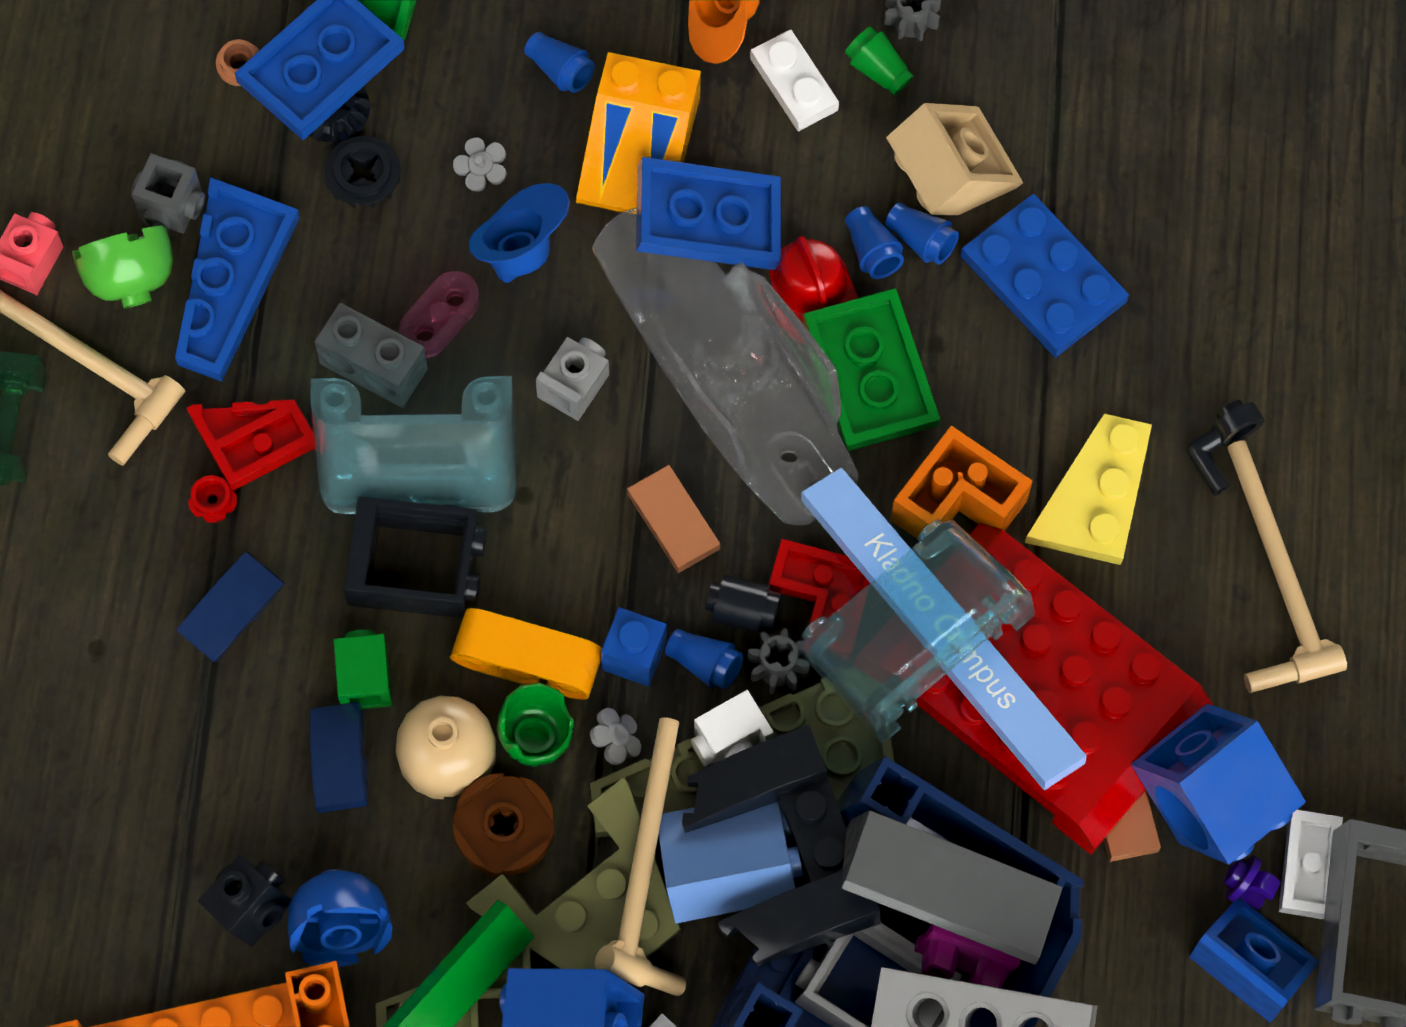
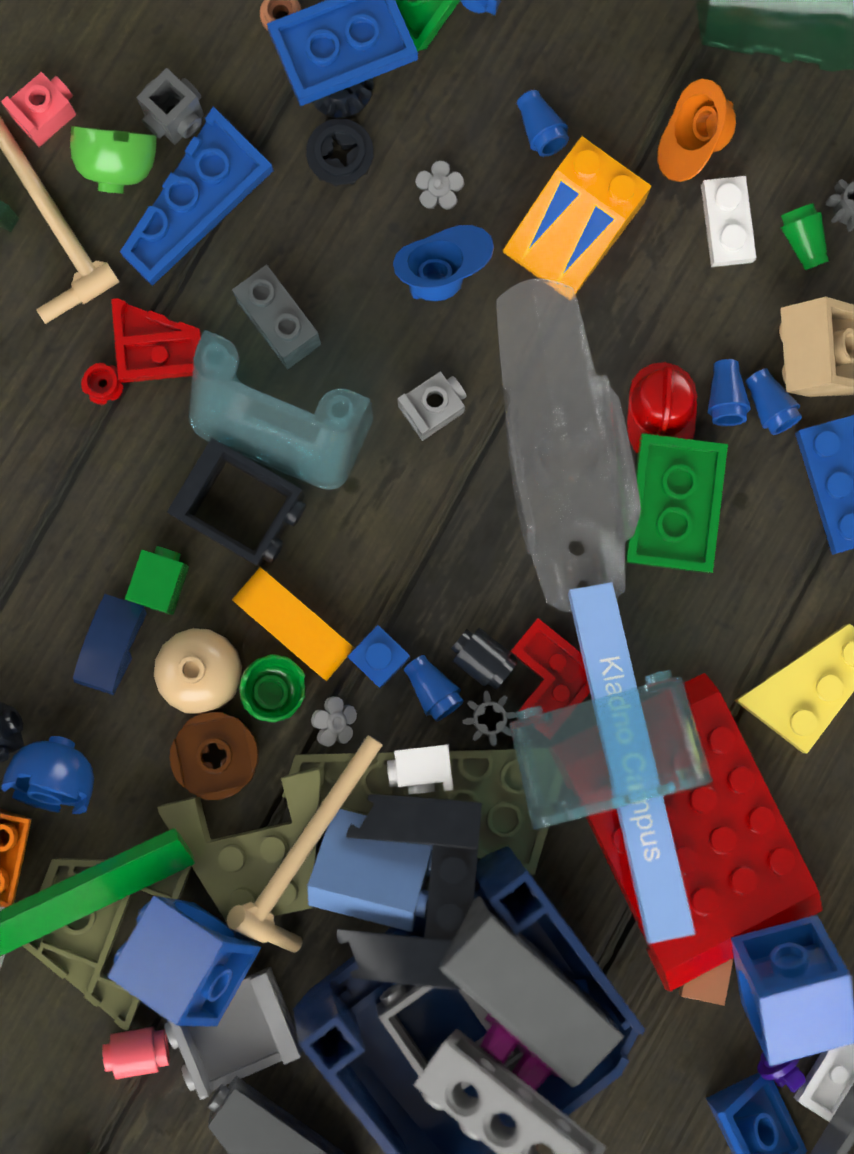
camera: 25 degrees right, 15 degrees up
dark blue slope [177,551,286,662] -> none
clear pink plate [399,271,480,358] -> none
nougat tile [627,465,720,573] -> none
blue plate [636,157,781,270] -> none
orange brick [890,425,1033,548] -> none

